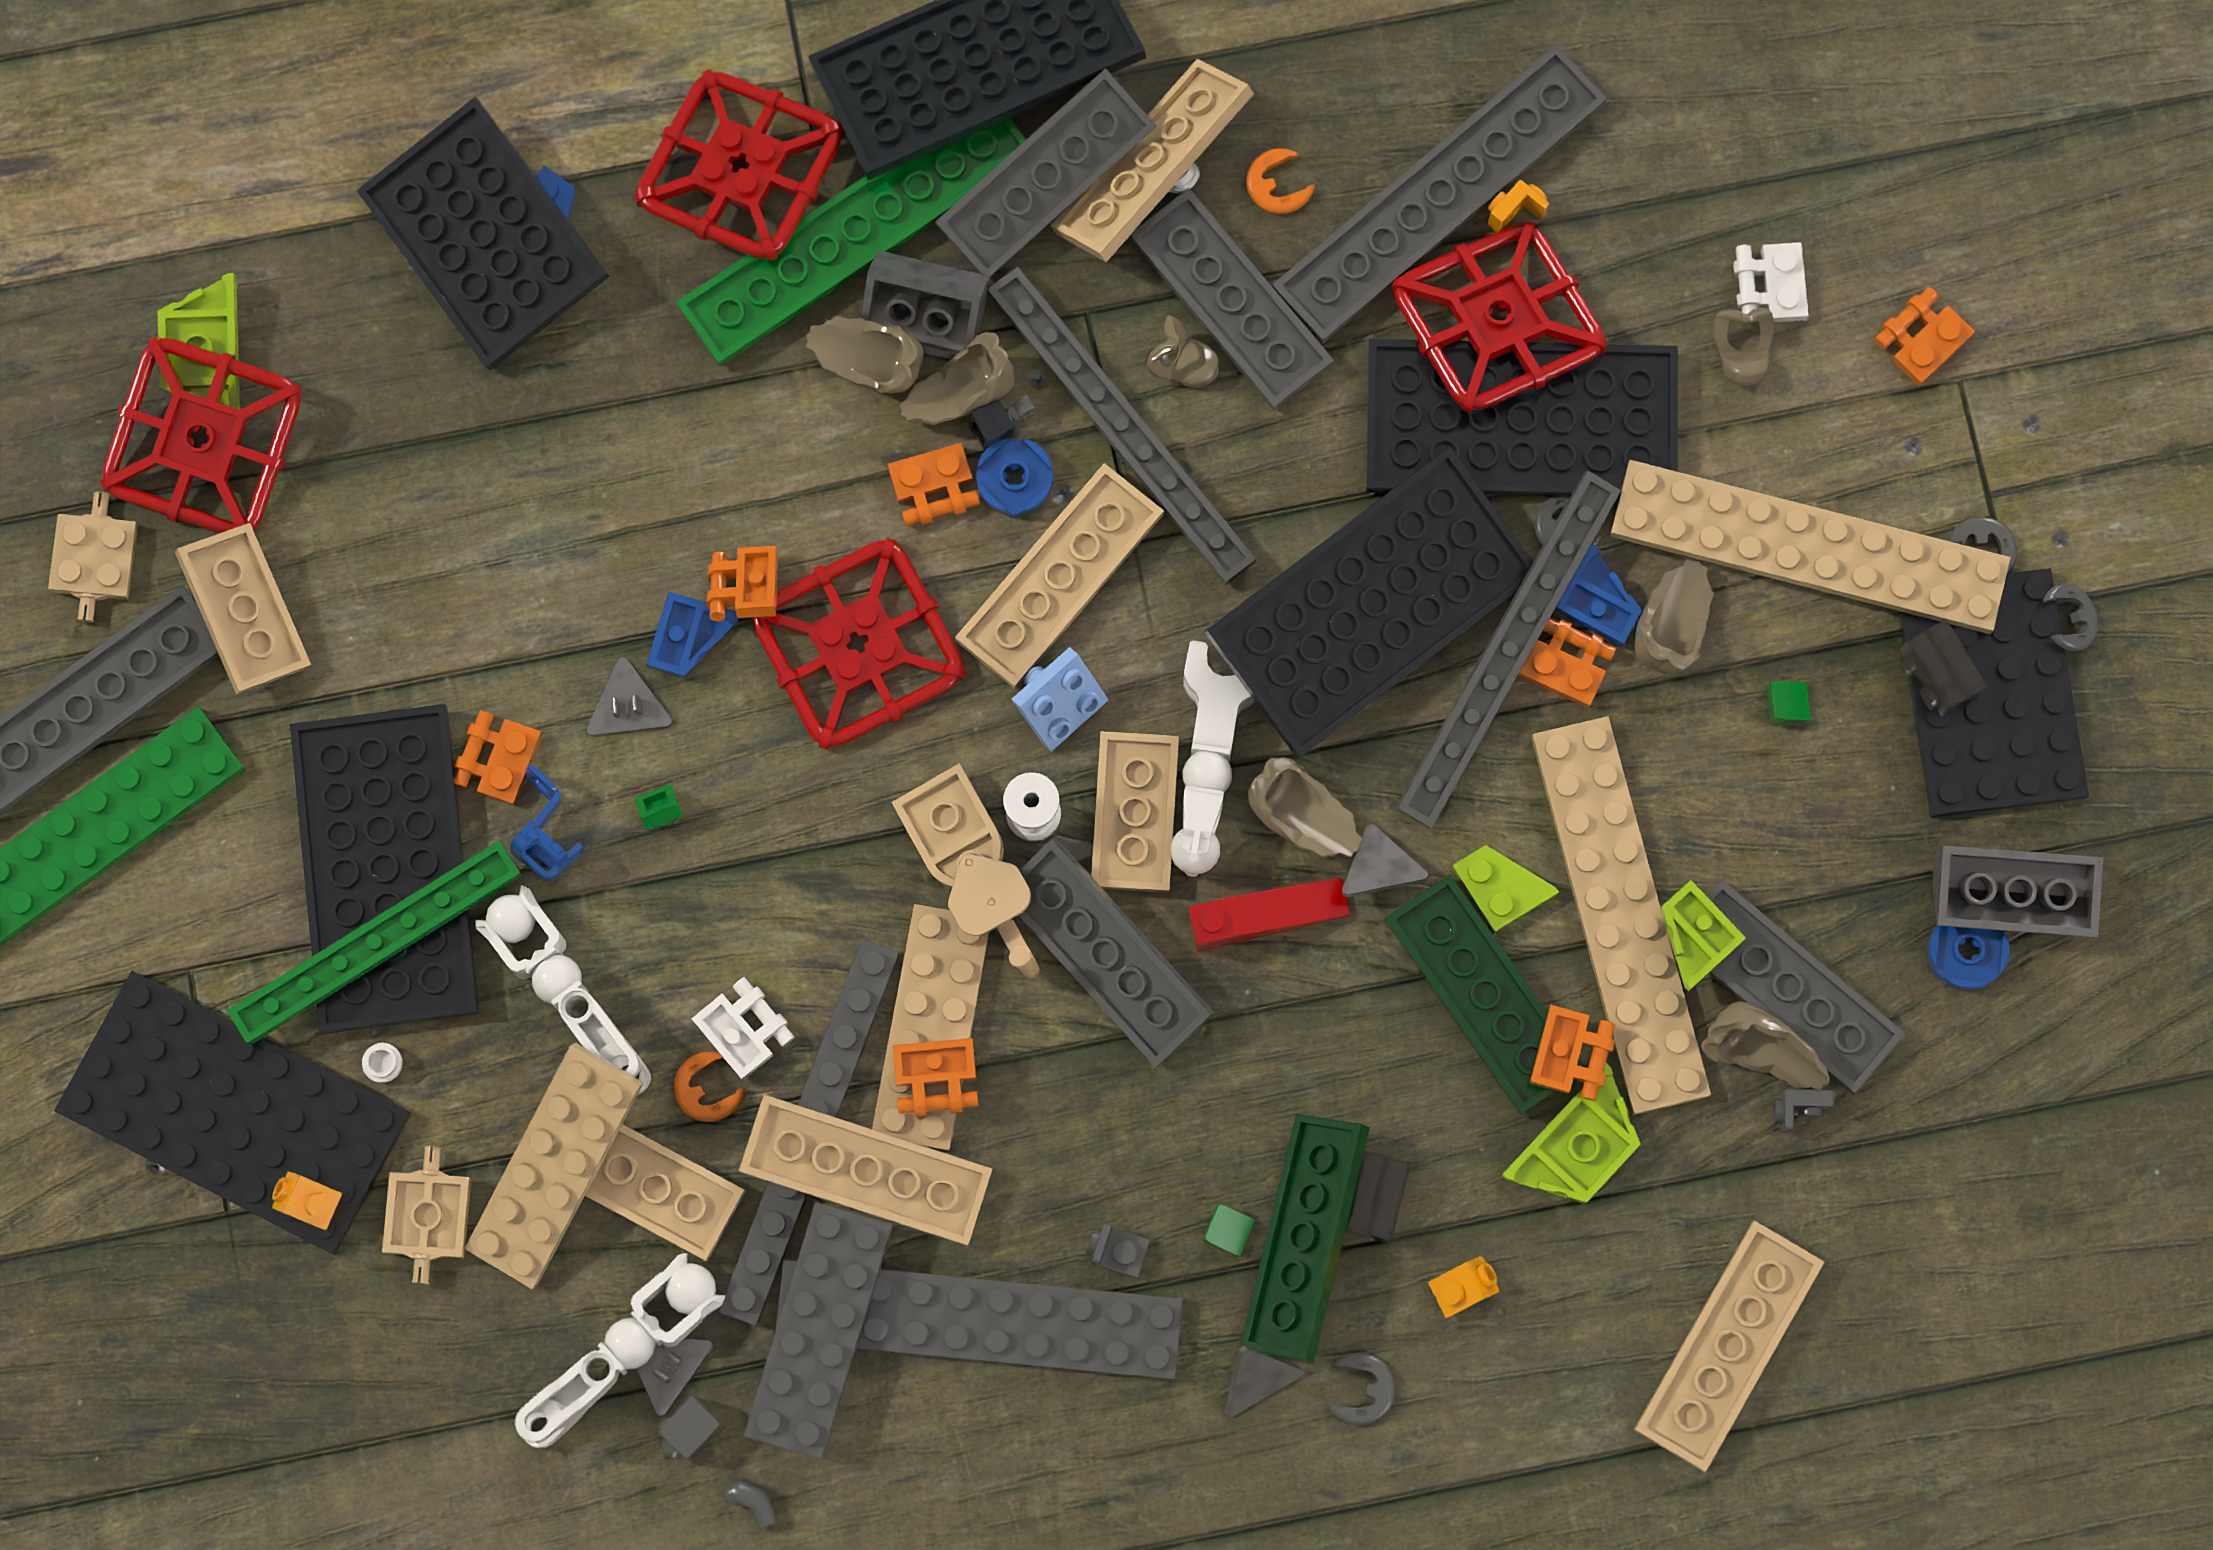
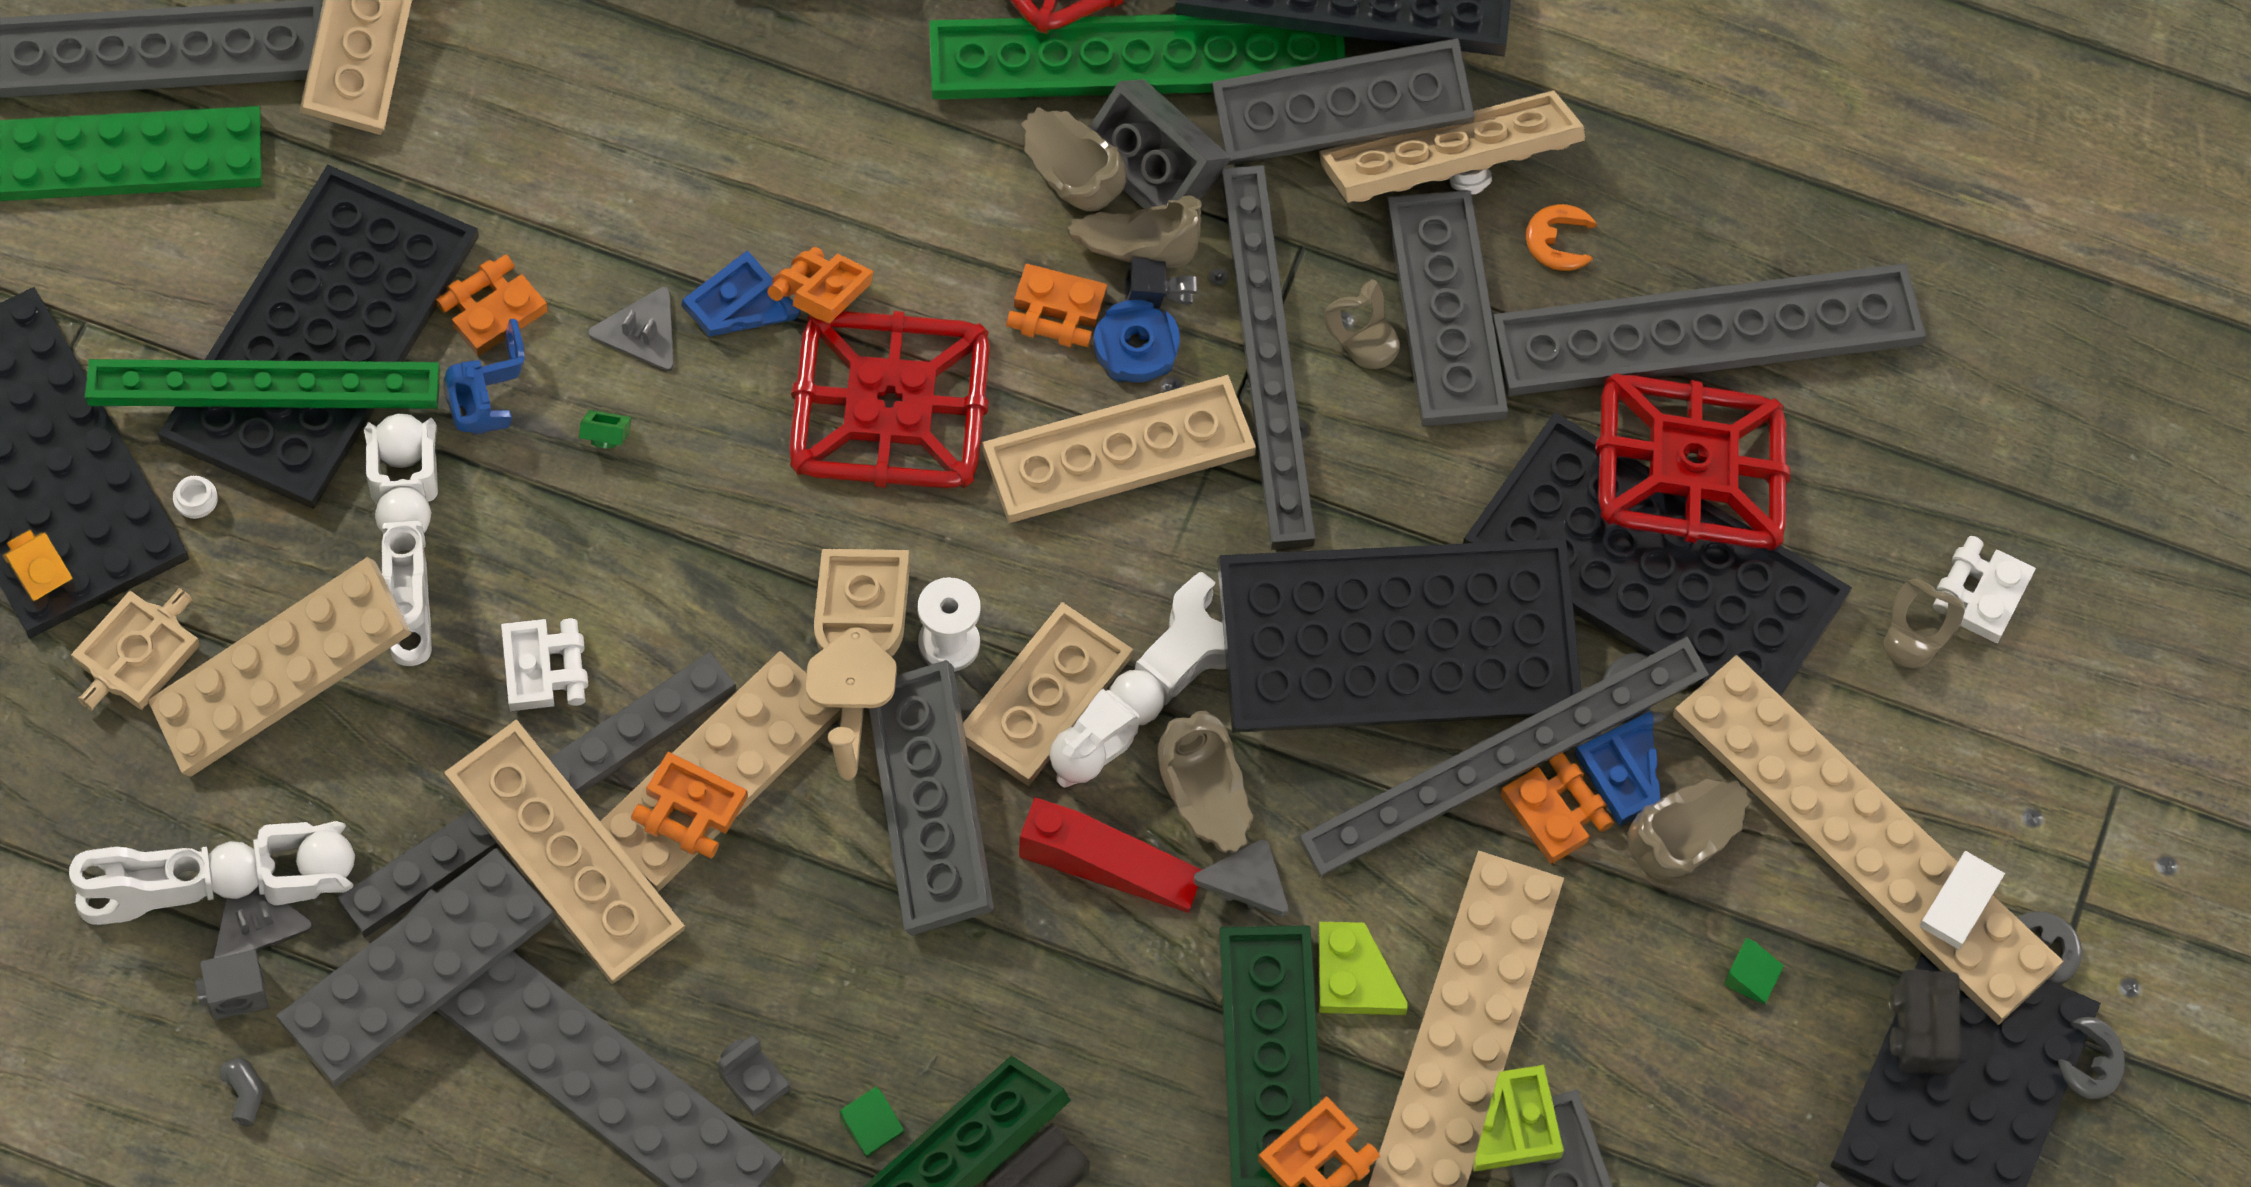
camera: 25 degrees right, 15 degrees down
tan plate [585,1124,746,1262] -> none
orange head [673,1051,745,1122] -> none
light blue plate [1011,647,1108,752] -> none
light orange bracket [1488,179,1549,232] -> none
orange plate [1874,287,1975,387] -> none
none -> white tile [1919,851,2005,950]

